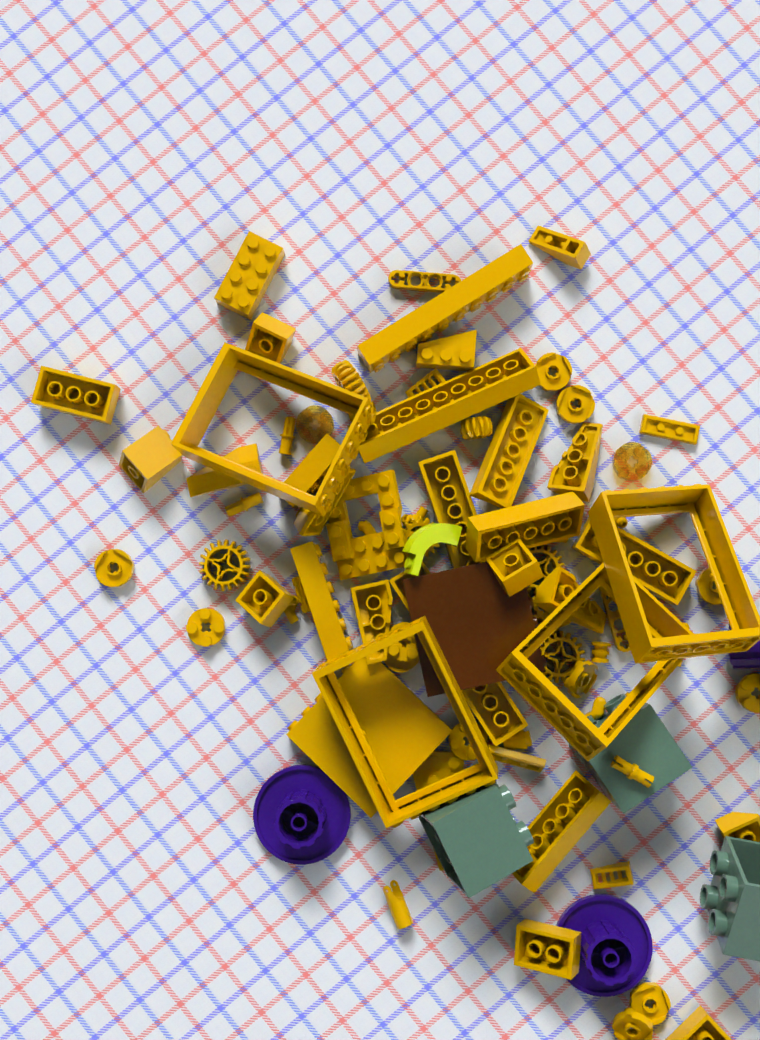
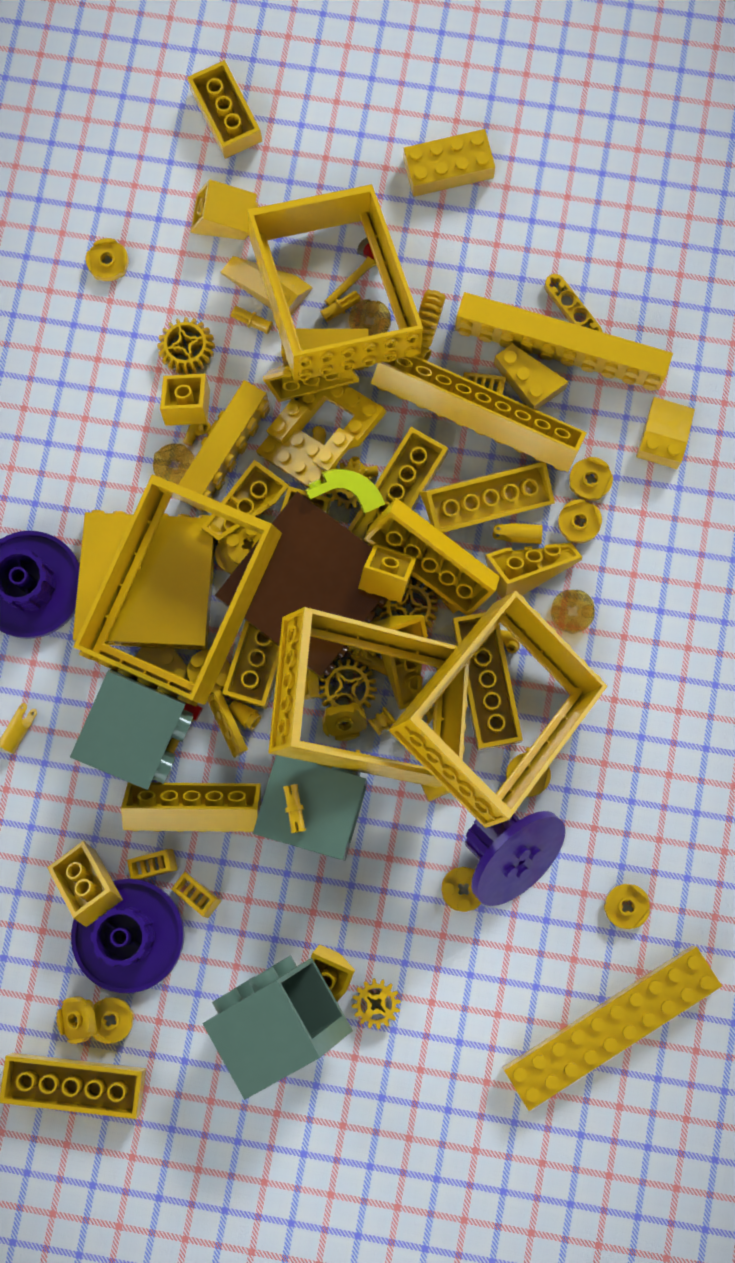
camera: 50 degrees right, 5 degrees down
yellow plate [186,608,226,647] -> none
yellow slope [245,312,296,364] -> none
yellow gear [460,416,493,440] -> none
yellow slope [529,226,591,270] -> none
yellow tile [639,414,700,445] -> none
none -> yellow slope [127,849,178,880]
none -> clear yellow plate [153,443,195,485]
none -> yellow piece [324,237,376,306]
none -> yellow piece [492,523,543,544]
none -> yellow slope [636,397,695,469]

